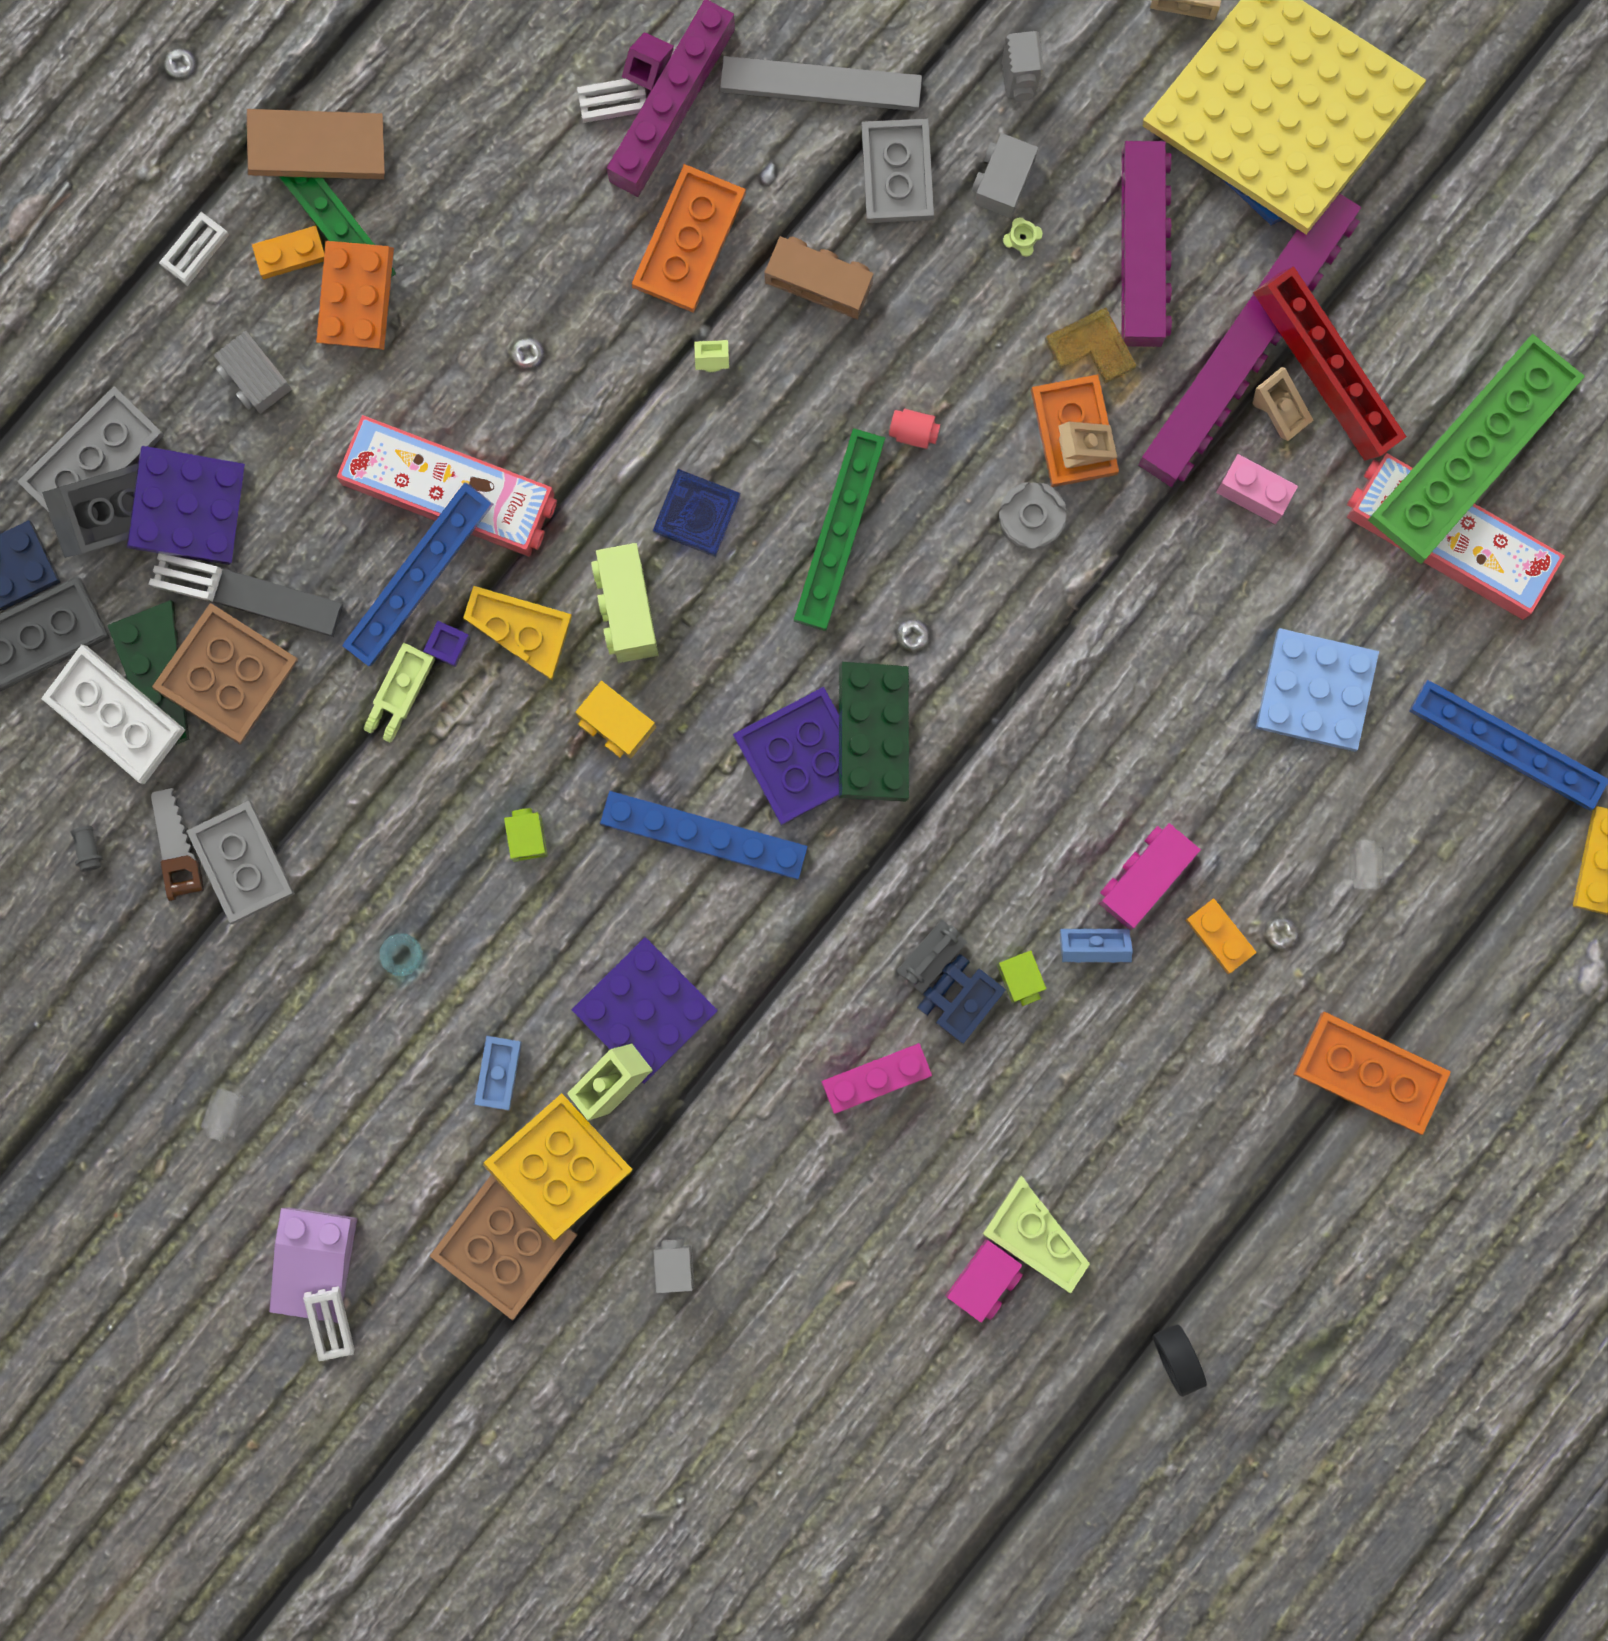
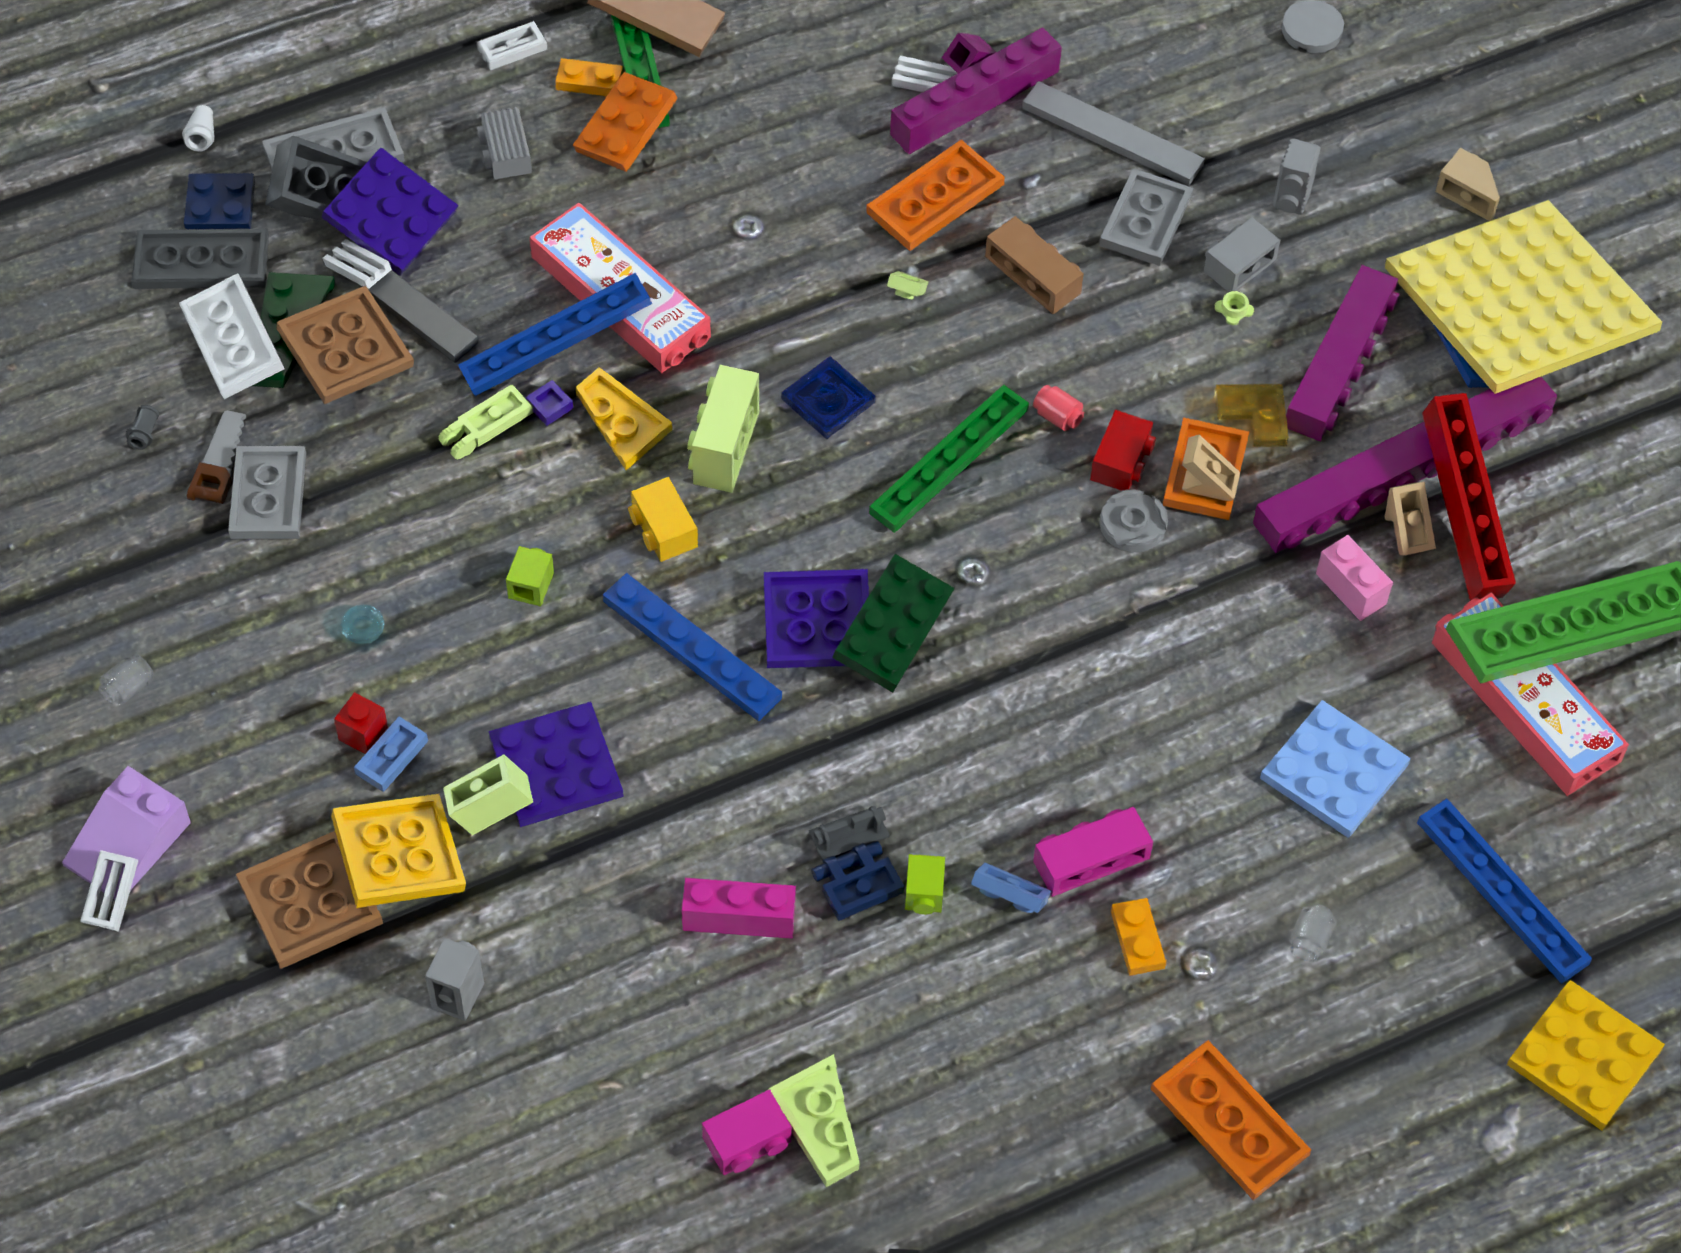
camera: 25 degrees right, 25 degrees down
none -> red brick [334,692,388,754]
none -> red brick [1090,410,1156,491]

